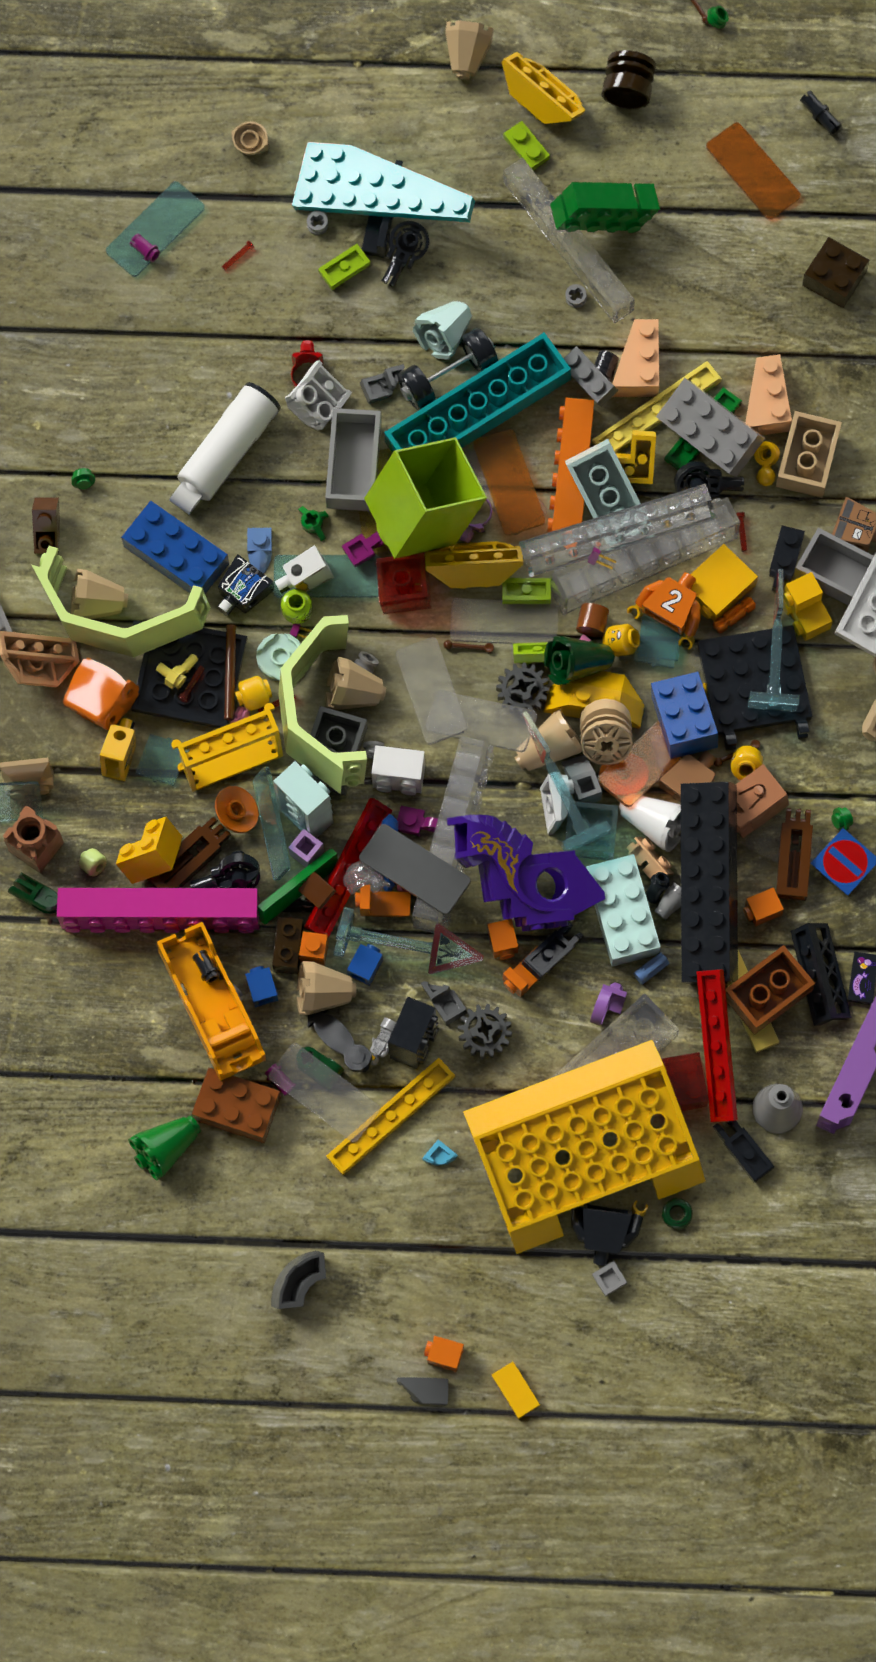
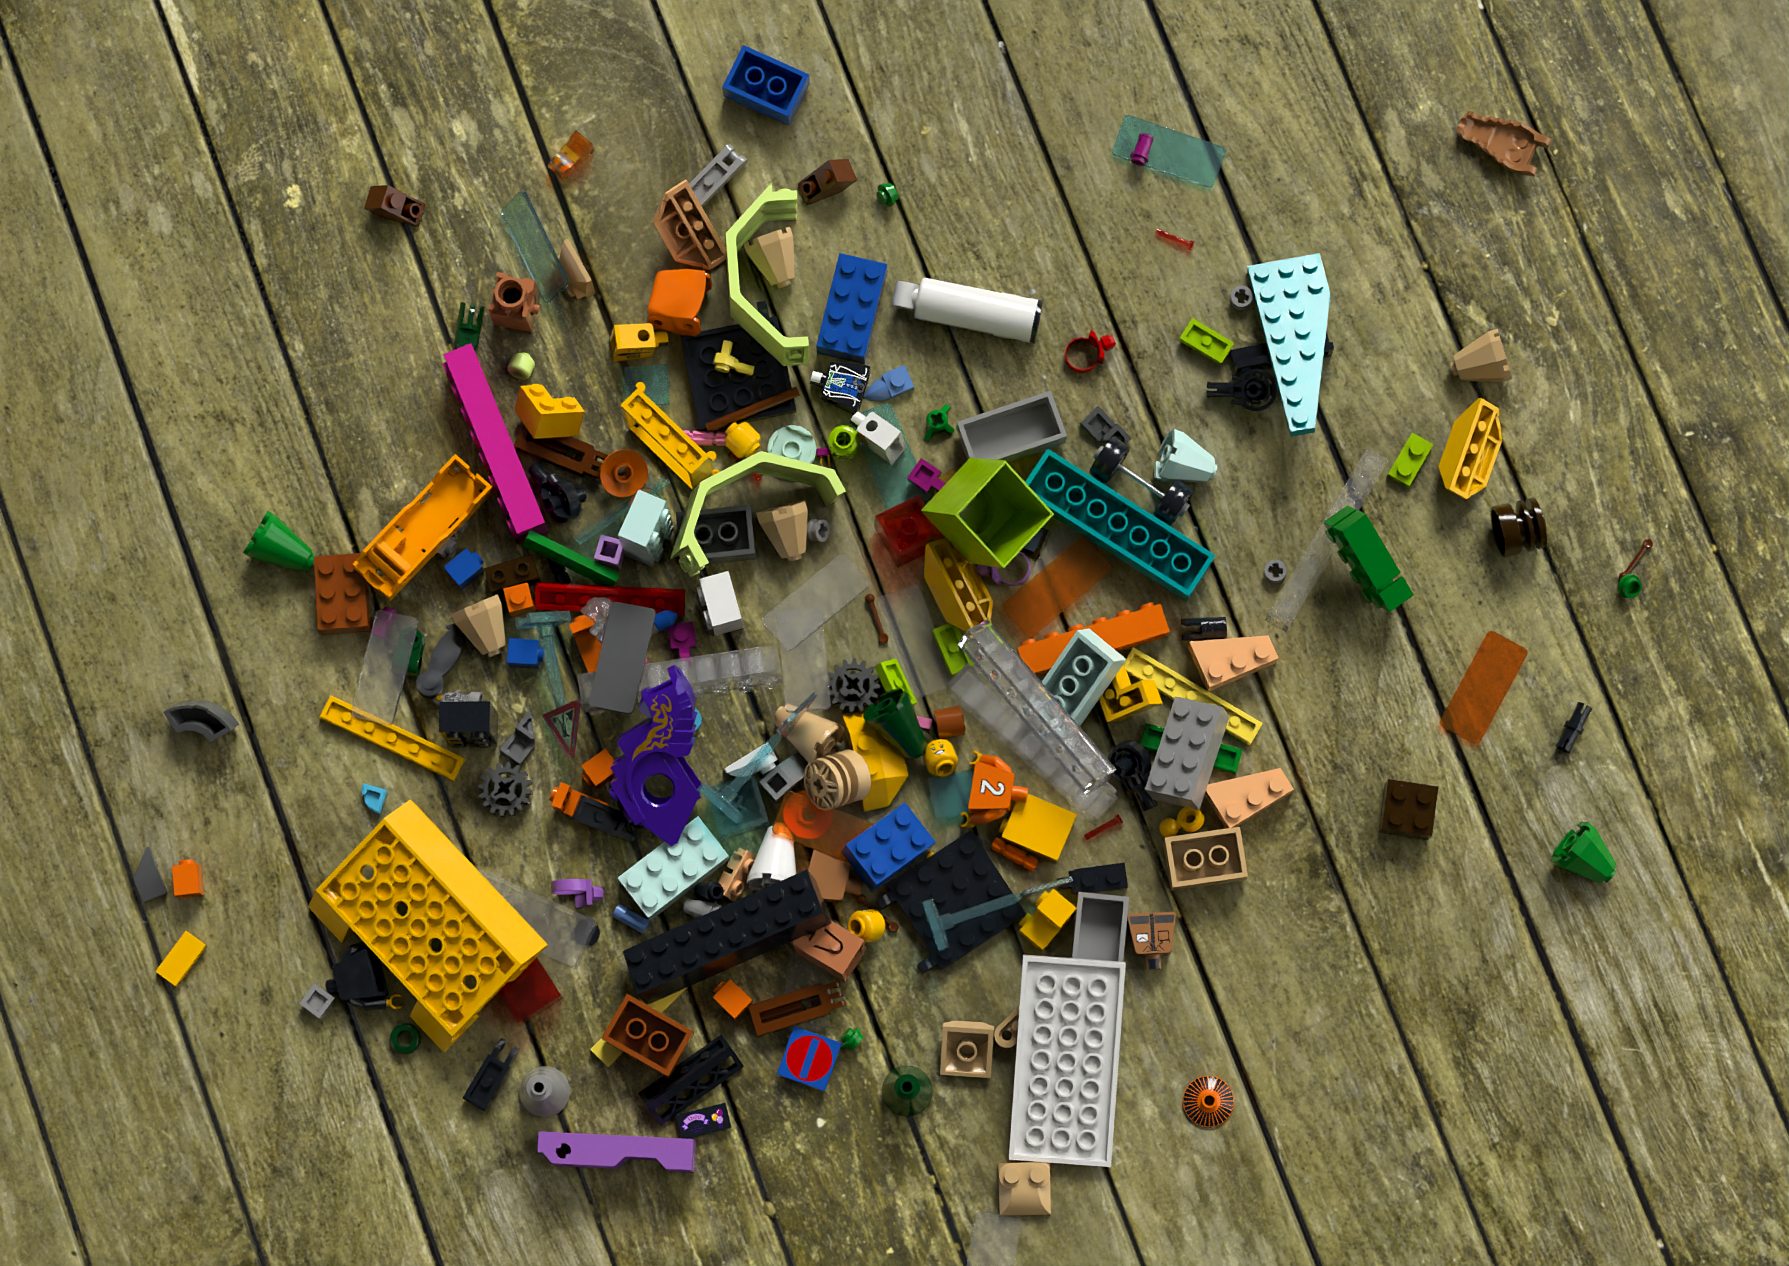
camera: 65 degrees right, 5 degrees up
clear red piece [178,666,205,702] -> none
black pin [192,950,220,983] -> none
tan hat [232,121,269,155] -> none
white slope [285,360,352,430] -> none
reddish brown slope [299,872,336,910] -> none
light grey bush [363,741,384,759] -> none
dark grey plate [564,346,619,407] -> none
piece [587,547,616,569] -> none
red plate [696,969,738,1122] -> none

